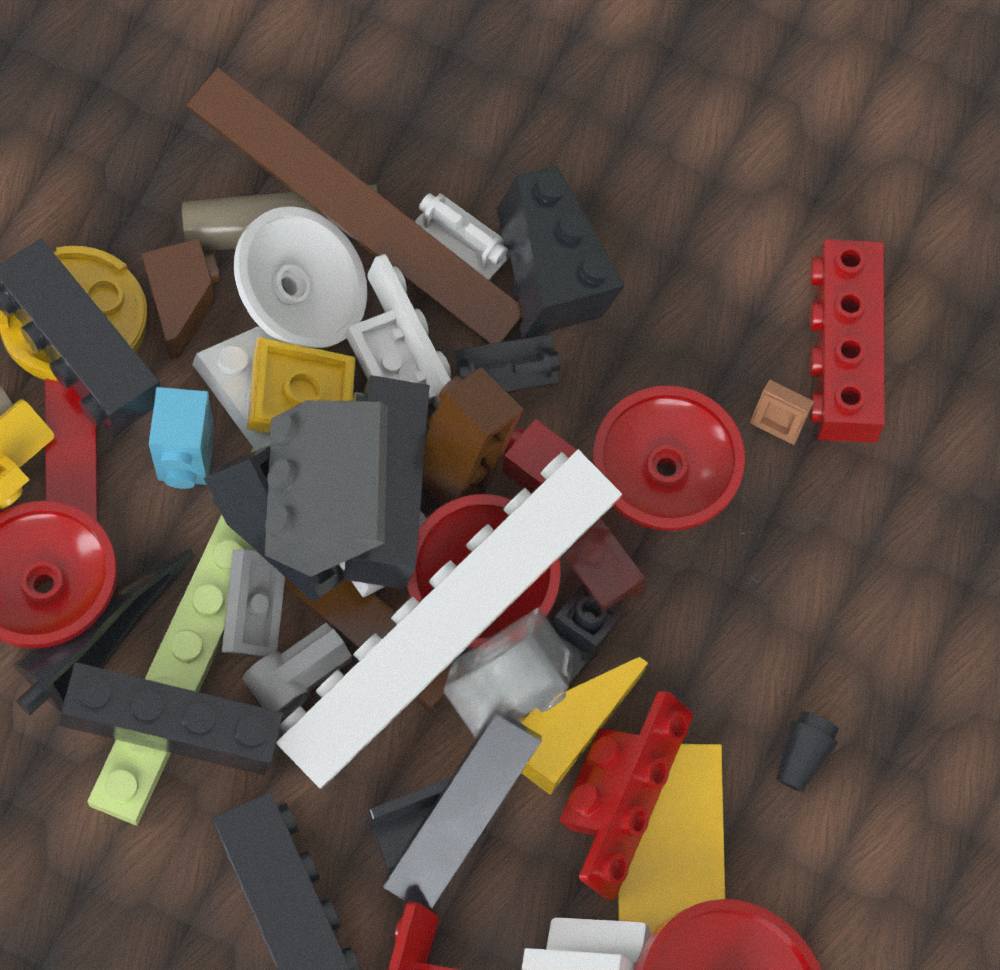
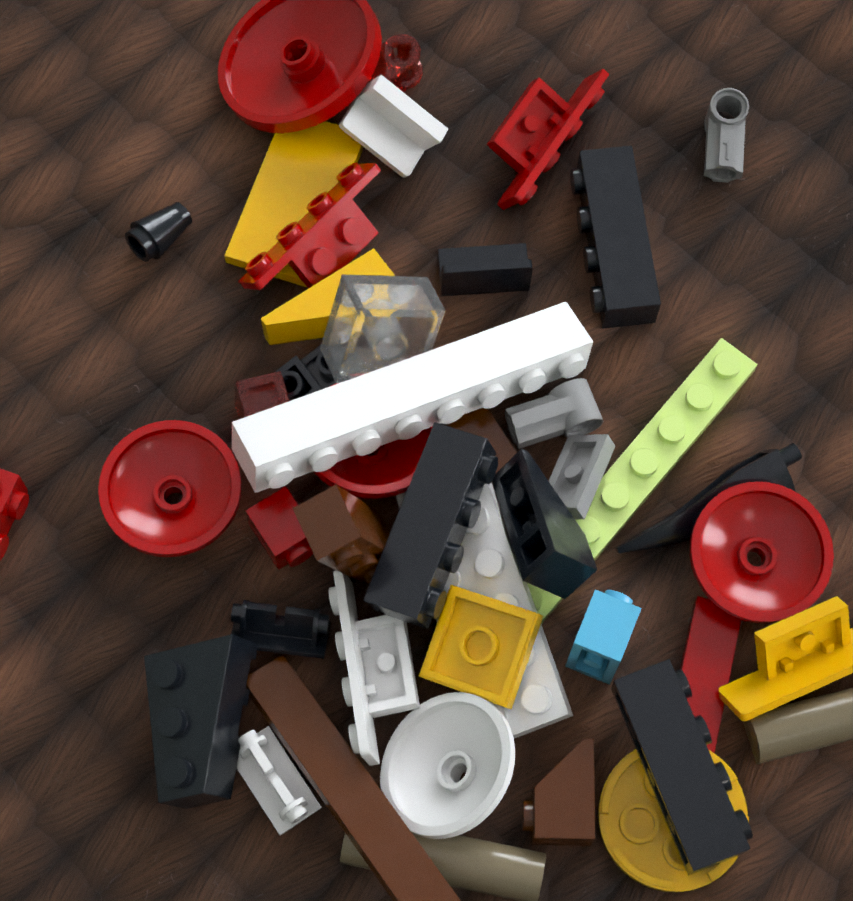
camera: 160 degrees left, 0 degrees up
black brick [59,662,283,775] -> none
dark grey slope [265,400,388,577] -> none
tile [383,709,542,910] -> none
nougat tile [750,380,815,445] -> none

